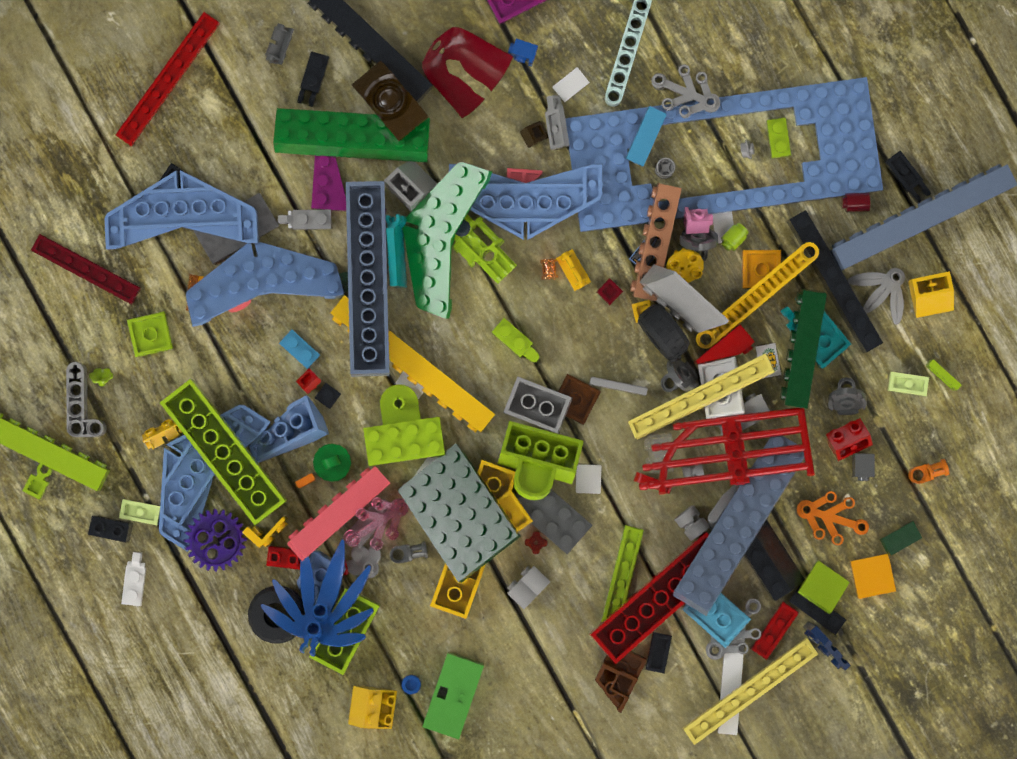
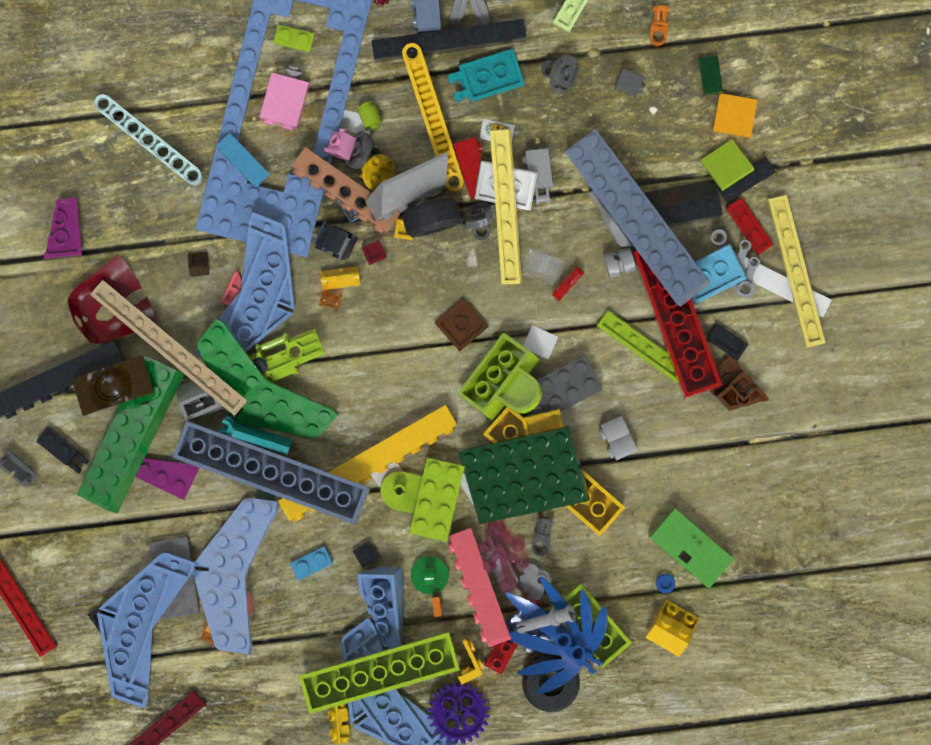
camera: 65 degrees left, 0 degrees up
lime tile [127,311,174,358] -> none
light grey hinge [278,210,332,230] -> none
red plate [296,368,321,394] -> none
lime hinge [491,318,540,362] -> none
light grey brick [504,376,573,434] -> none
blue brick [508,38,538,67] -> none
clear red plate [525,531,548,554] -> none
light grey hinge [545,95,570,150] -> none
white sticker [552,67,590,102] -> none
light grey tile [589,377,648,396] -> none
red piece [639,407,815,495] -> none
light grey plant [651,64,720,118] -> none
light grey wheel [655,157,675,179] -> none
light grey wheel [682,464,704,477] -> none
light orange tile [742,250,781,289] -> none
dark green brick [780,288,827,409] -> none
orange plant [796,491,869,545] -> none
dark blue plate [803,622,851,670] -> none
red brick [826,418,873,461] -> none
none -> tan plate [90,280,247,416]
none -> bright pink brick [260,73,310,131]
none -> black brick [314,221,359,260]
none -> light grey pin [517,605,576,633]

